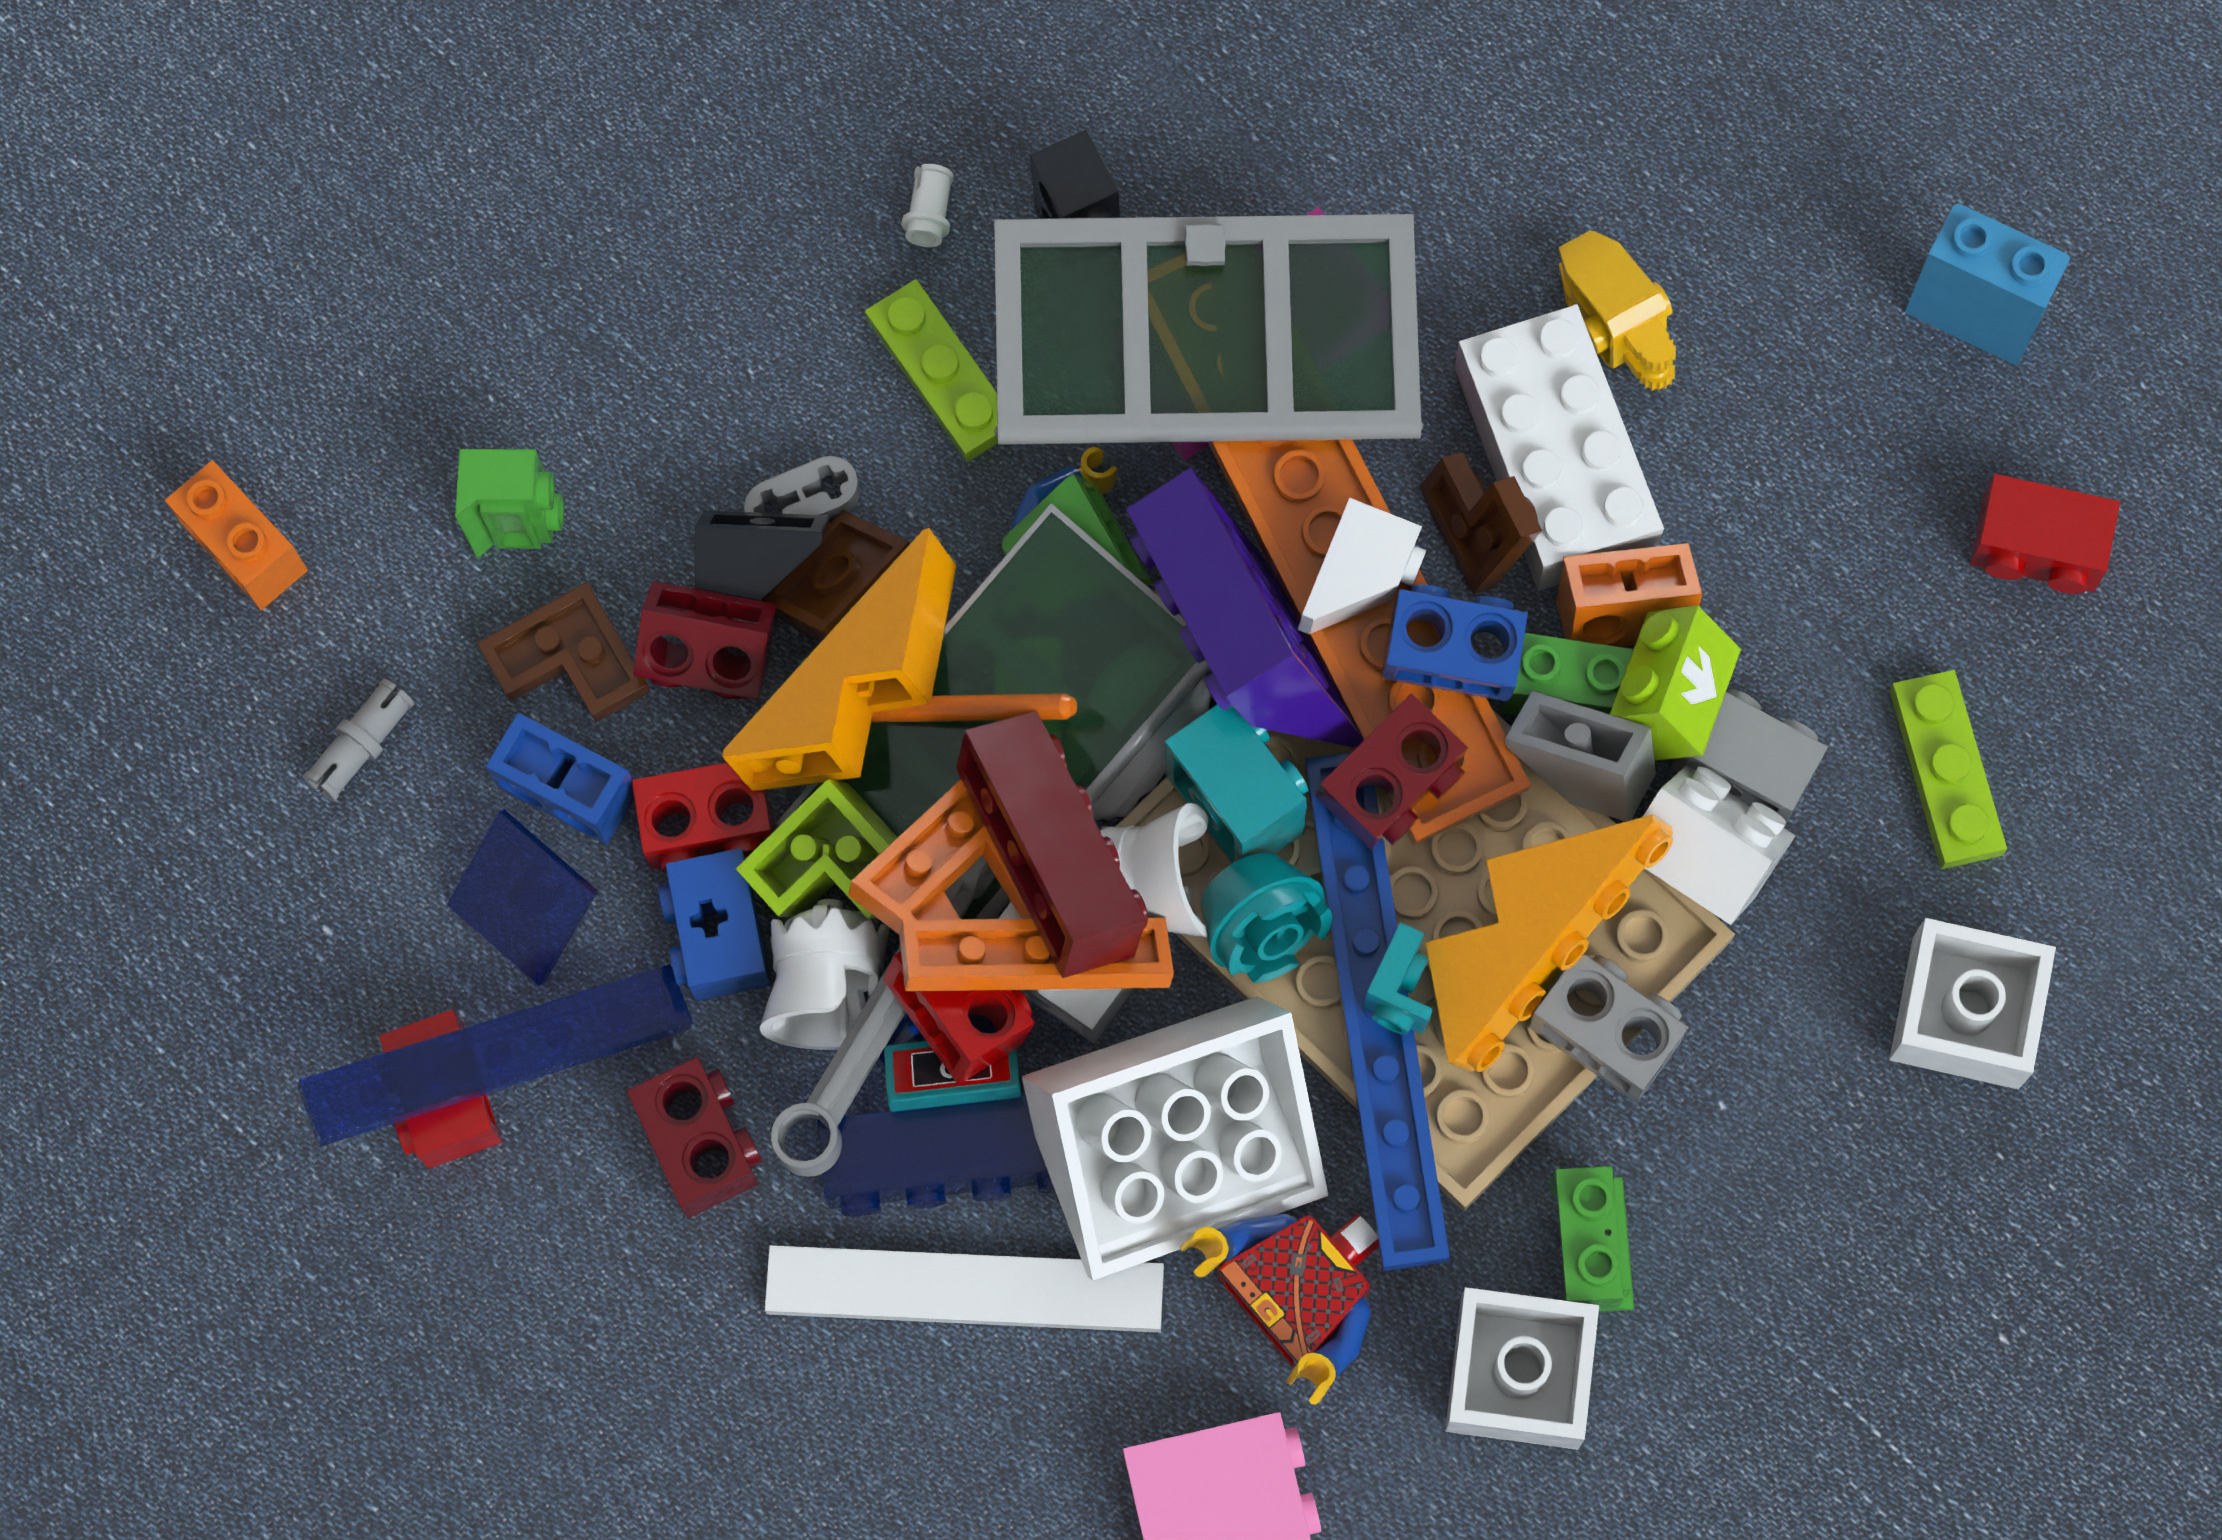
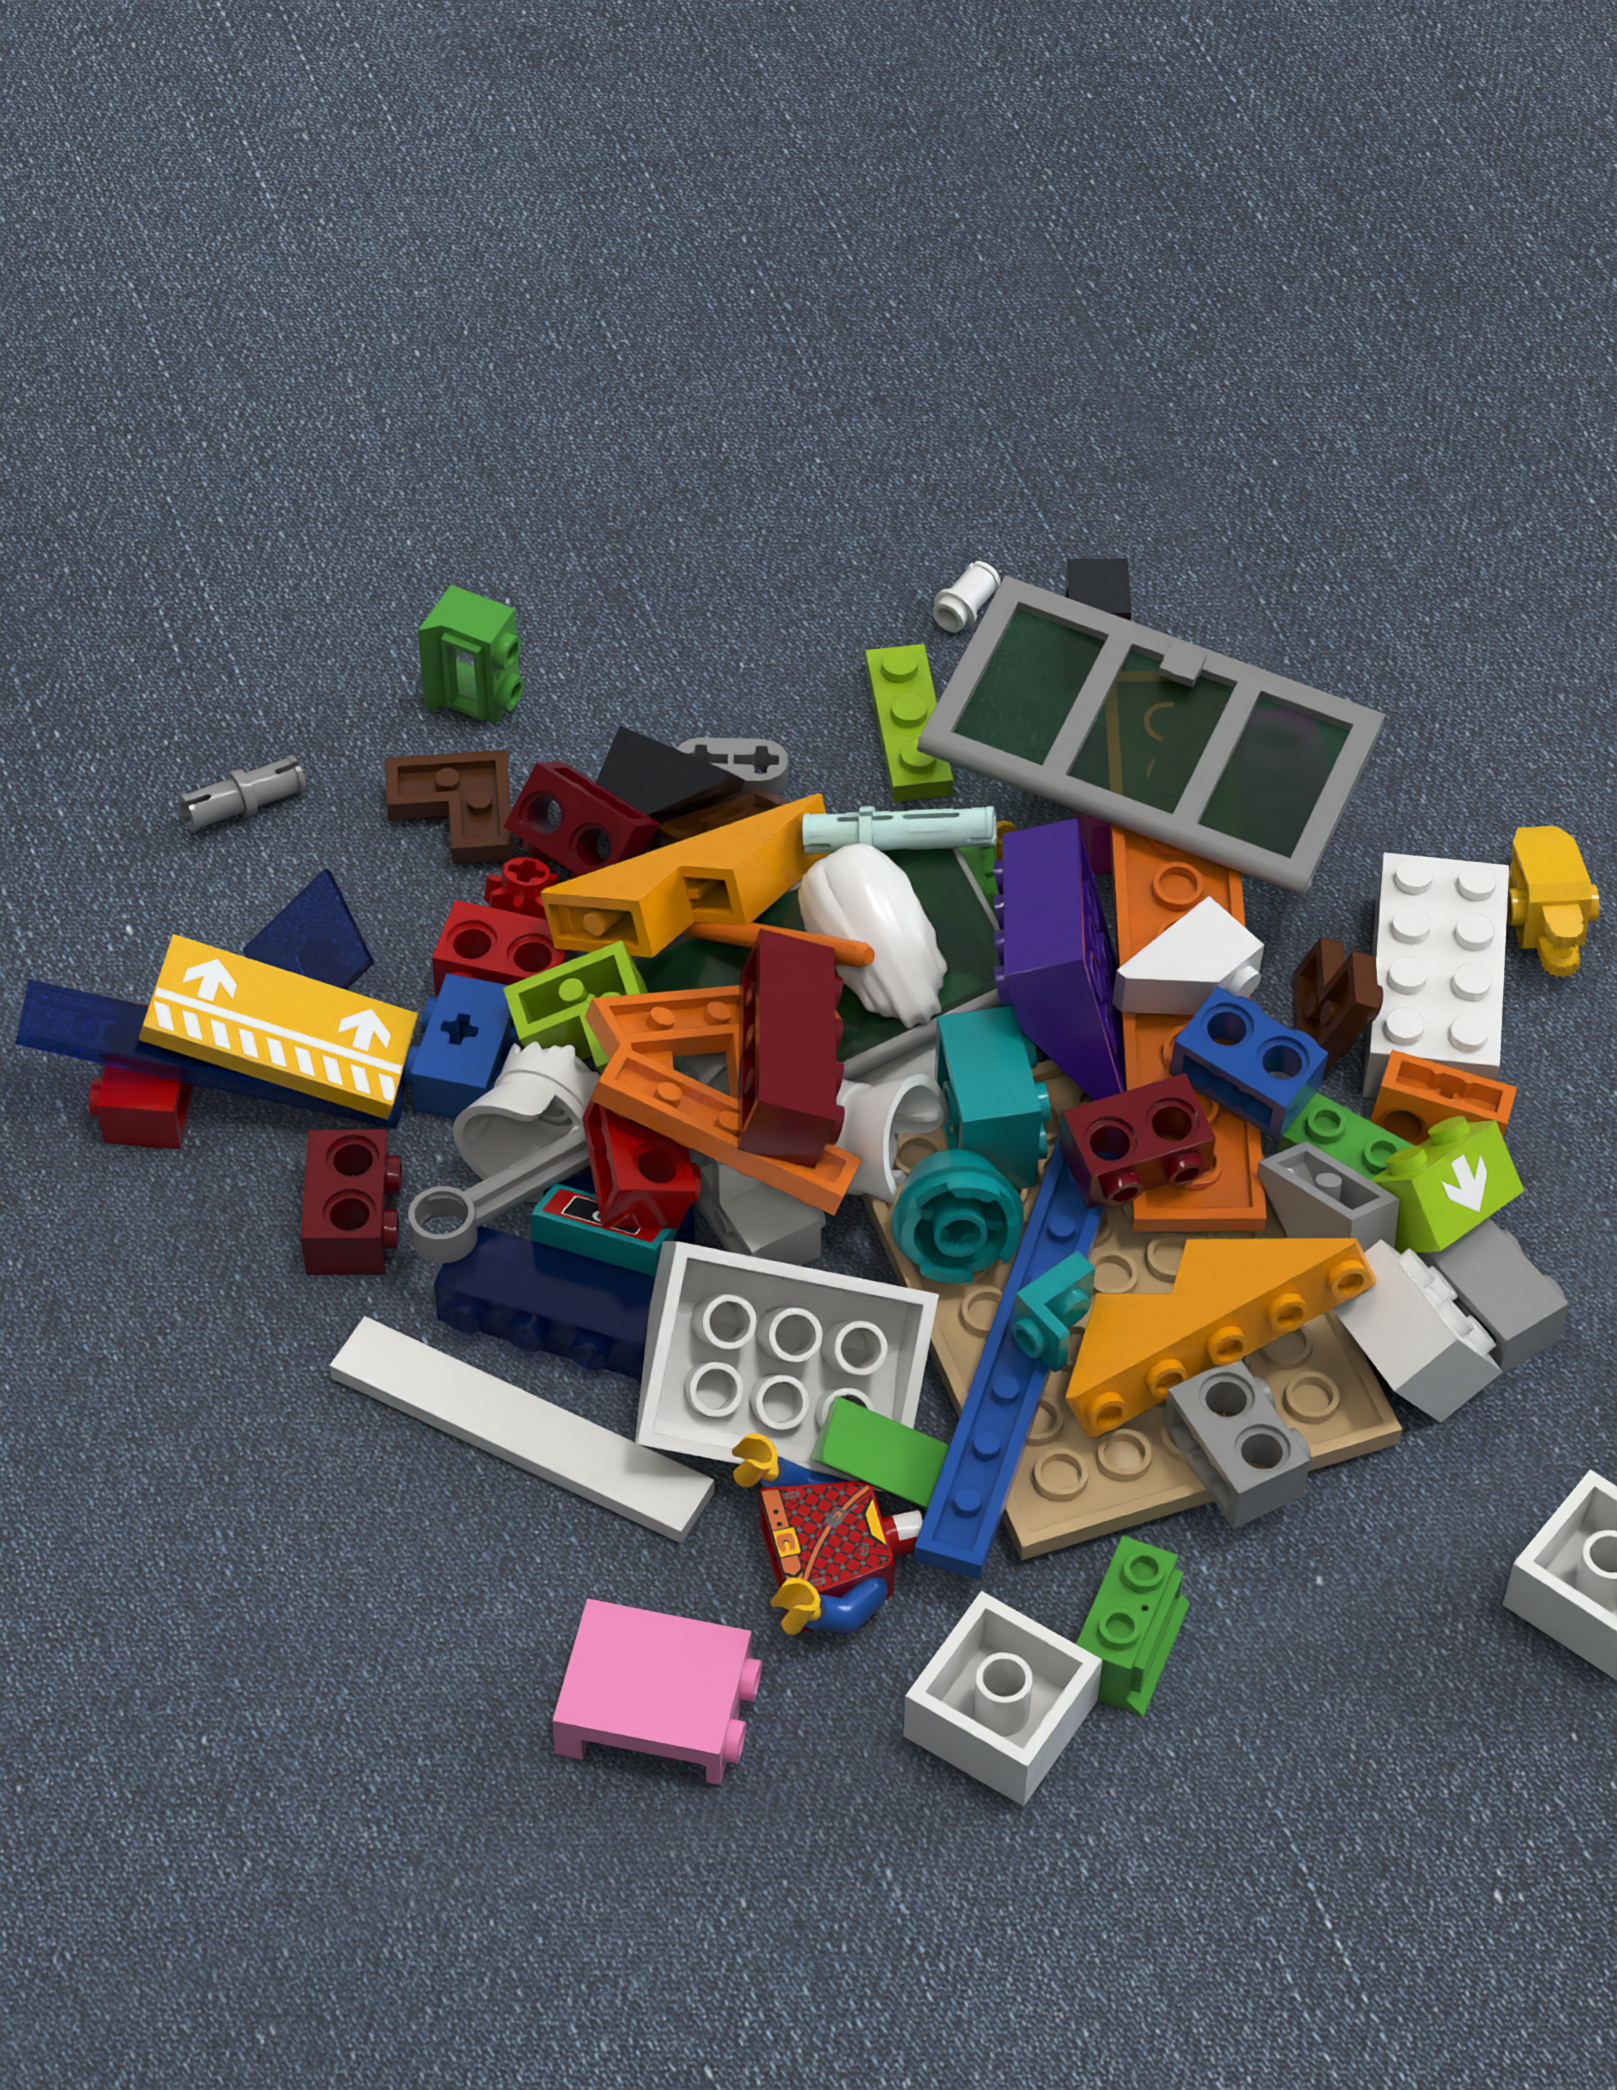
camera: 20 degrees right, 20 degrees down
orange brick [164,460,308,611] -> none
blue brick [485,712,635,845] -> none
none -> yellow tile [138,934,418,1119]
none -> red gear [484,857,559,919]
none -> white hair [798,843,947,1028]
none -> light aqua pin [802,806,997,855]
none -> bright green slope [809,1396,950,1510]

